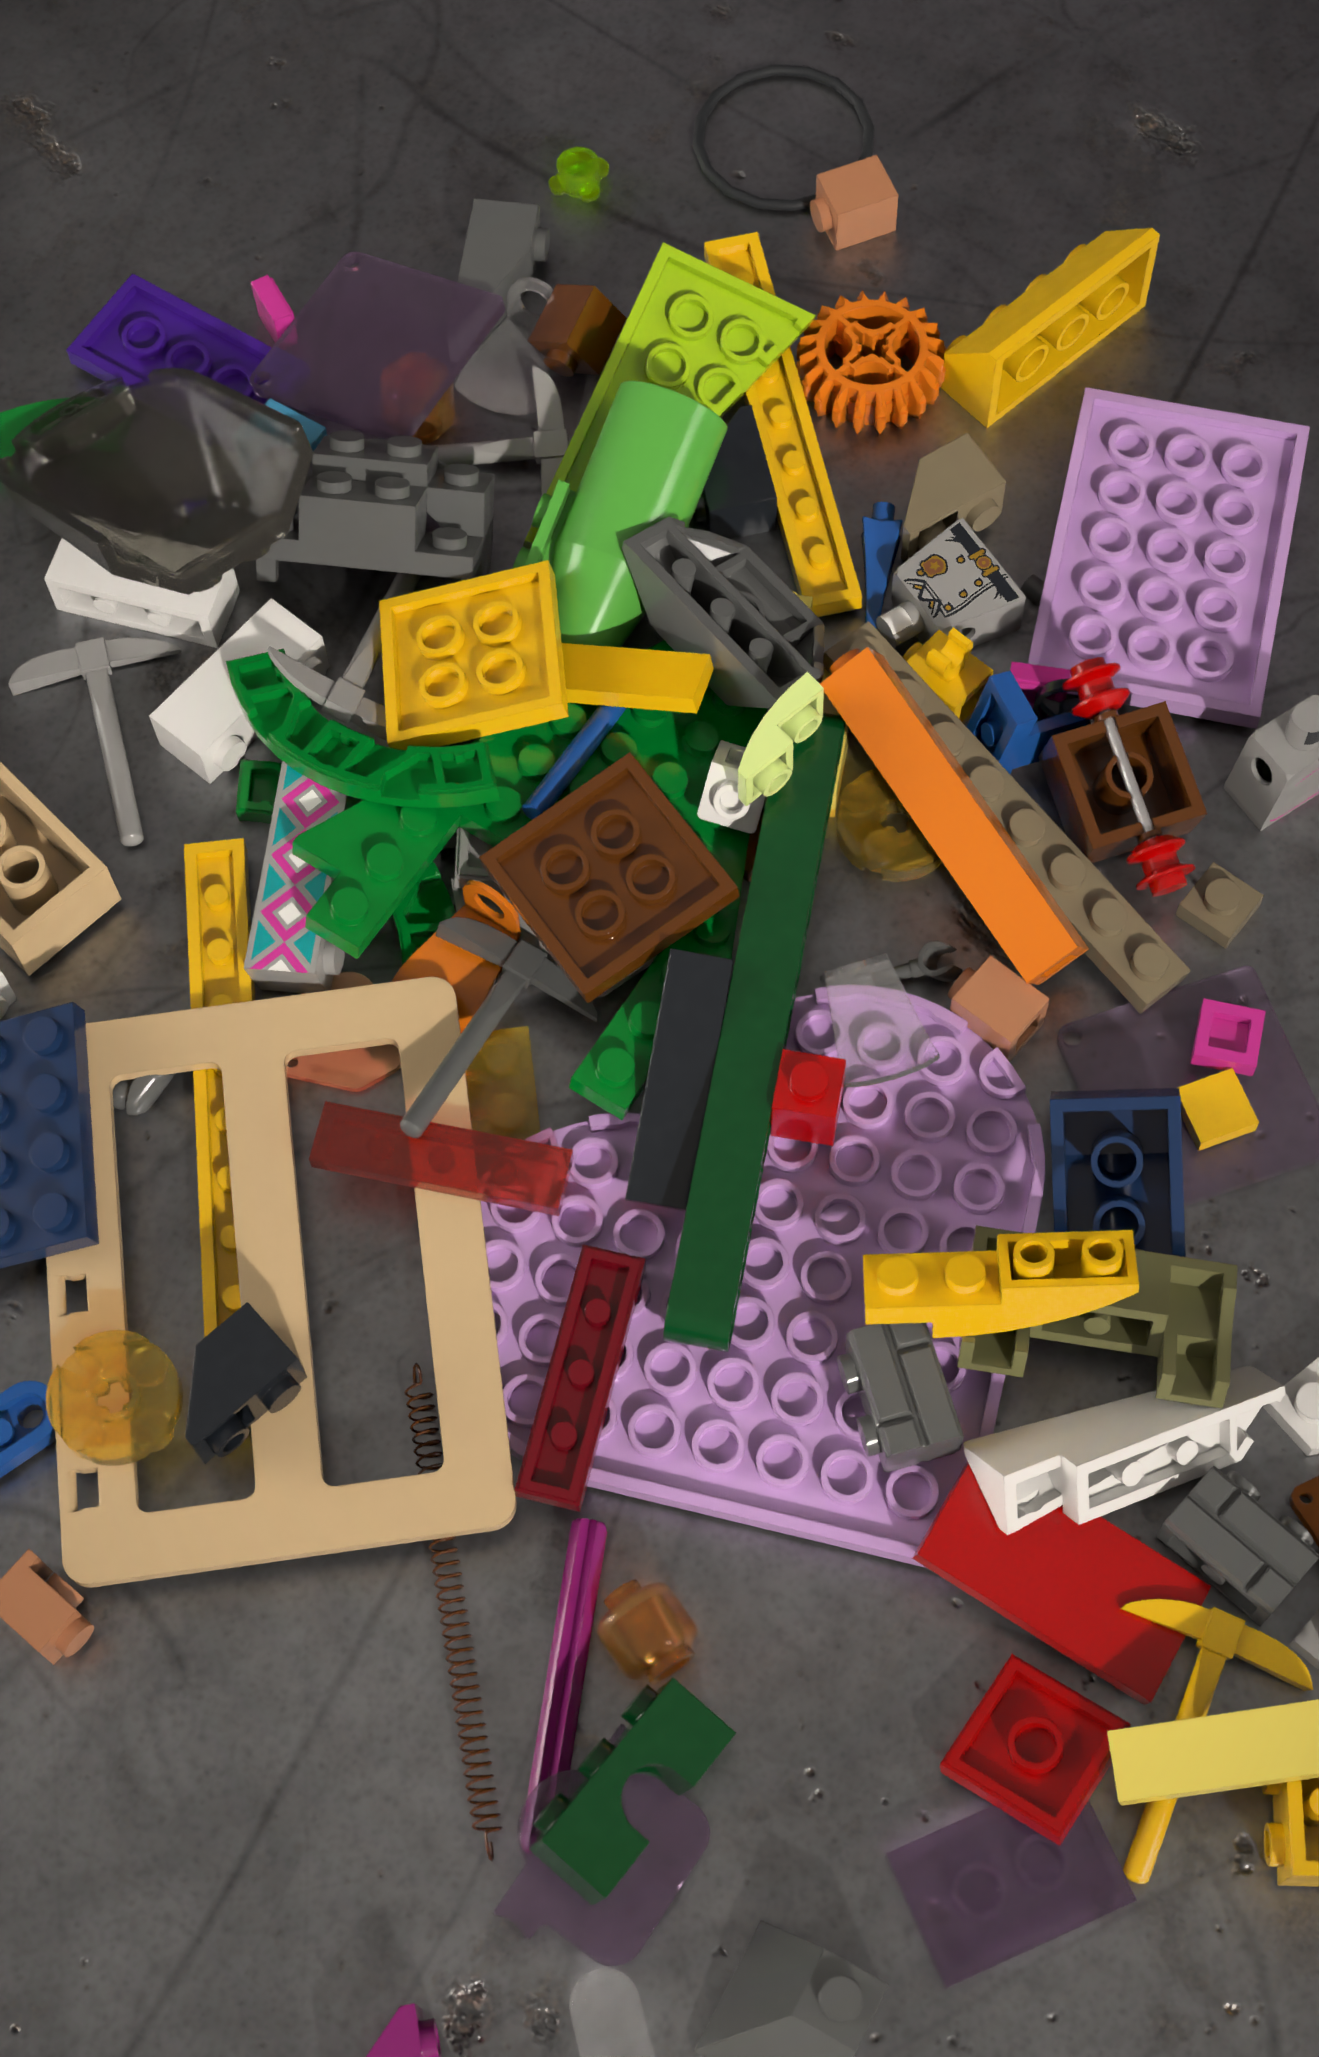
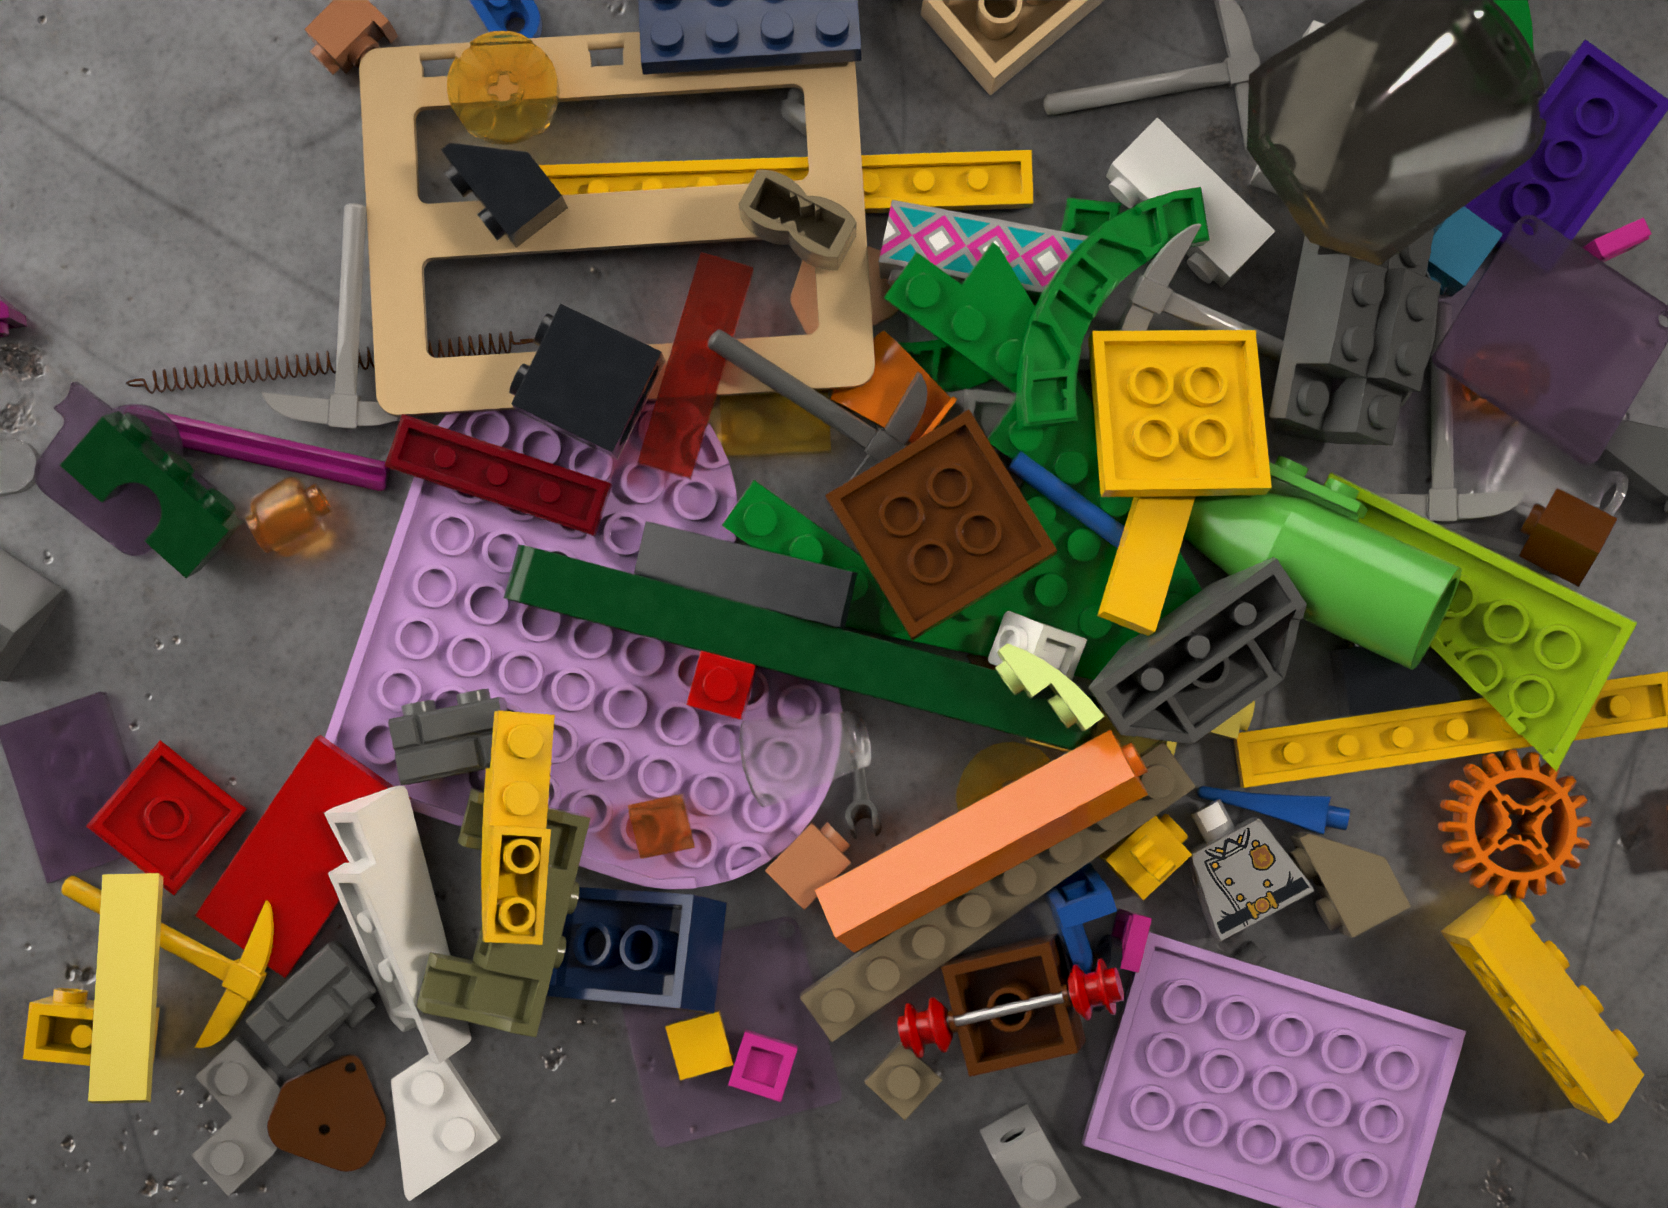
camera: 90 degrees right, 20 degrees up
none -> light grey piece [261,203,401,429]
none -> black piece [509,303,666,460]
none -> clear orange slope [627,793,695,859]
none -> dark tan brick [739,170,857,271]

